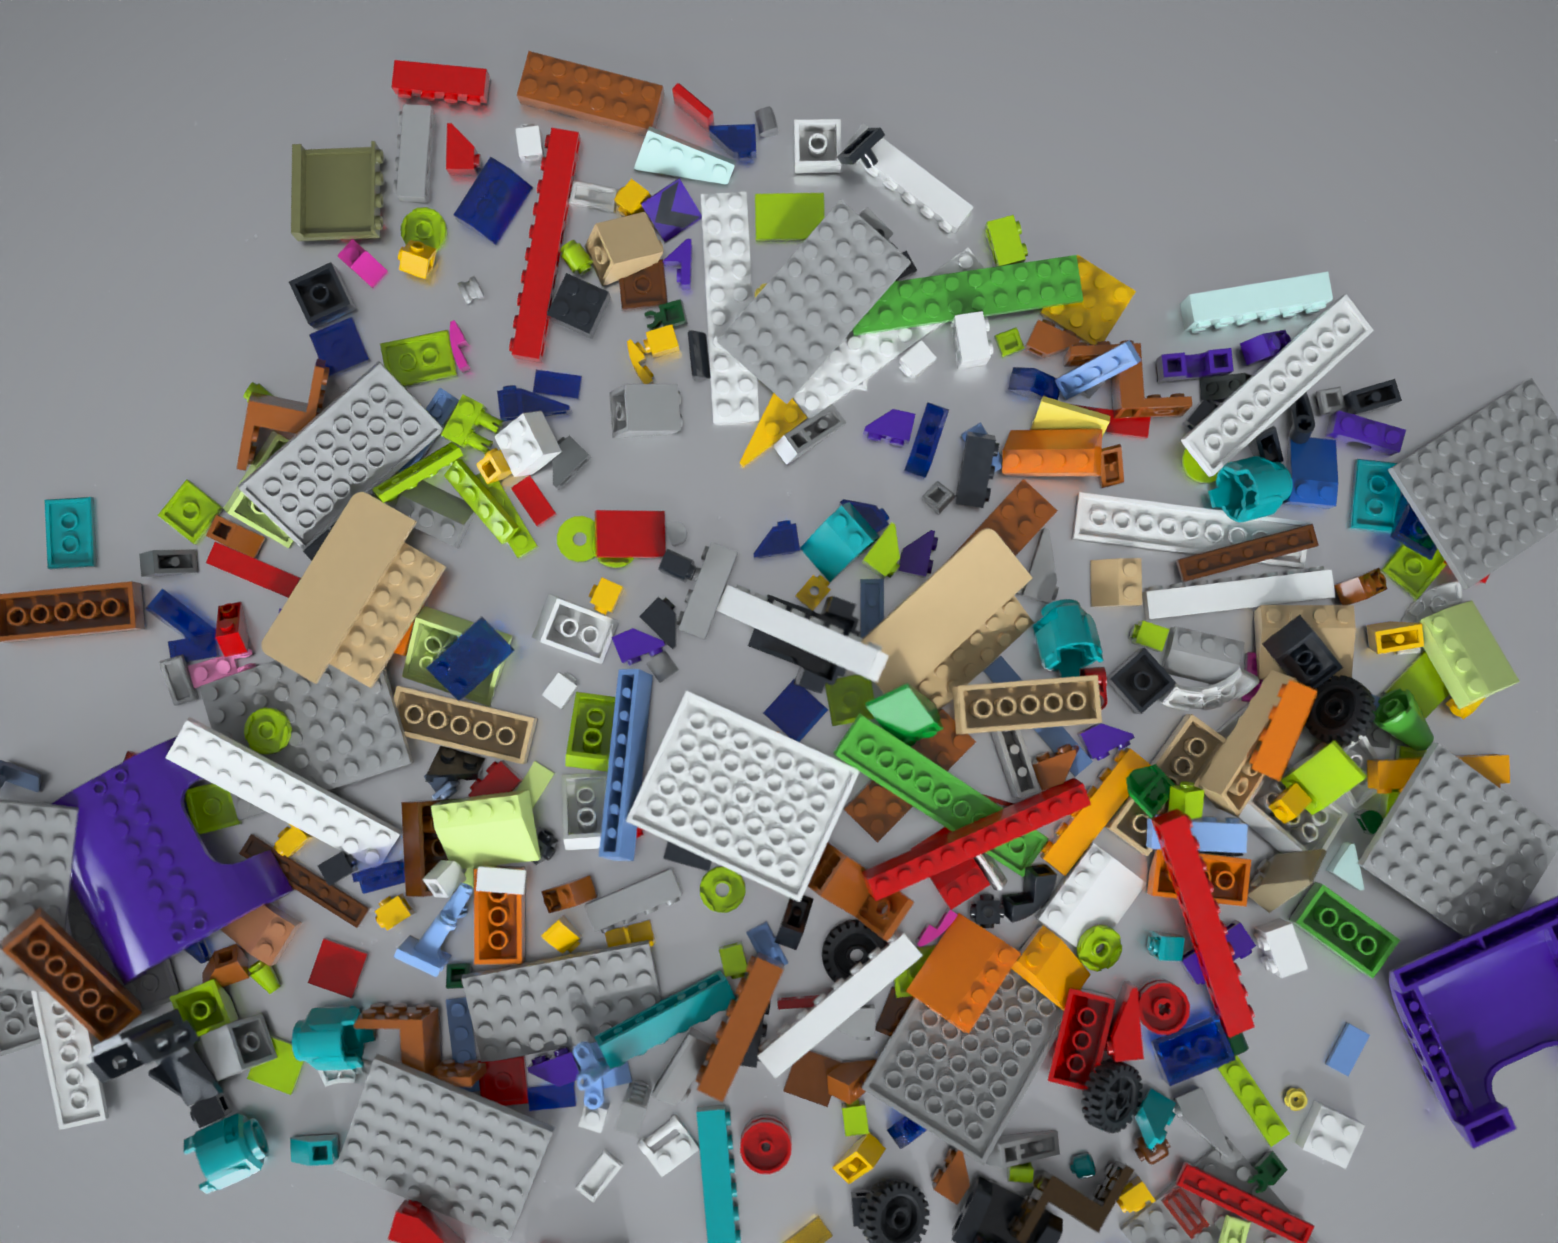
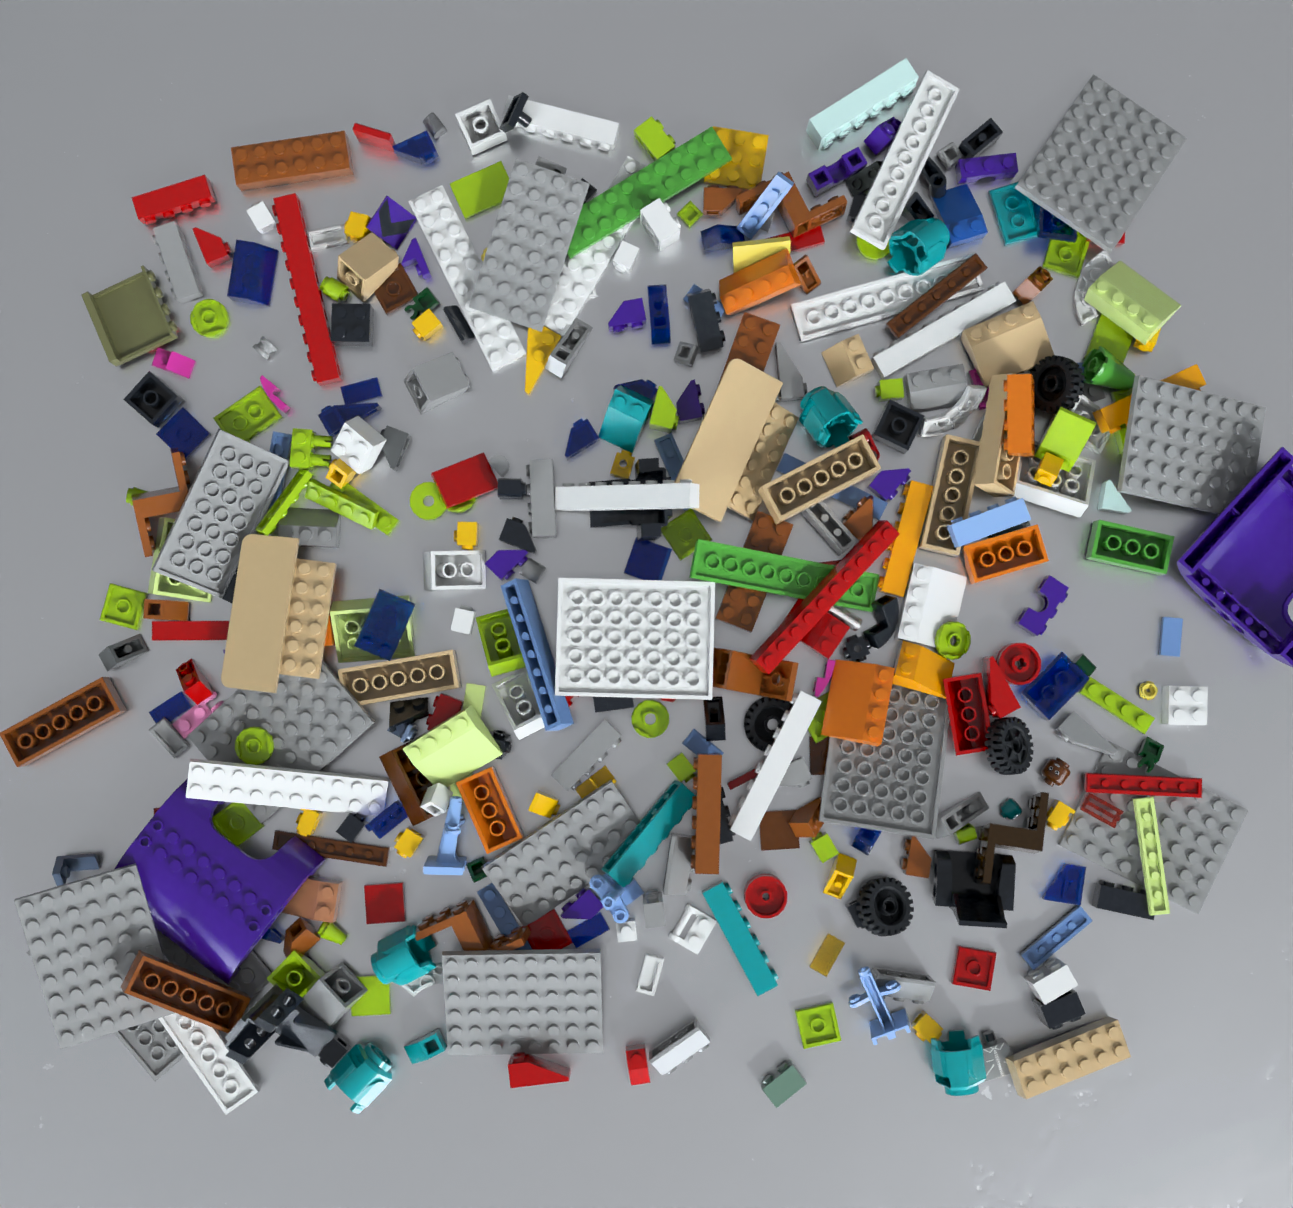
camera: 25 degrees left, 0 degrees up
teal tile [44,497,97,570] -> none
clear blue slope [145,588,216,650] -> none
yellow brick [398,240,436,279] -> none
white tile [476,866,527,894] -> none
red tile [511,475,556,527] -> none
dark orange slope [541,875,597,913] -> none
yellow slope [627,339,654,384] -> none
light aqua wing [634,126,736,184] -> none
slope [866,683,944,747] -> none
green slope [1126,764,1176,818] -> none
teal slope [1135,1088,1176,1150] -> none
teal slope [1147,931,1185,961] -> none
red brick [1151,808,1255,1038] -> none
lime brick [1168,781,1204,819] -> none
dark tan slope [1248,849,1327,913] -> none
white brick [1253,918,1308,978] -> none
black slope [1262,615,1343,690] -> none
dark green brick [1354,809,1383,835] -> none
yellow slope [1367,621,1424,654] -> none

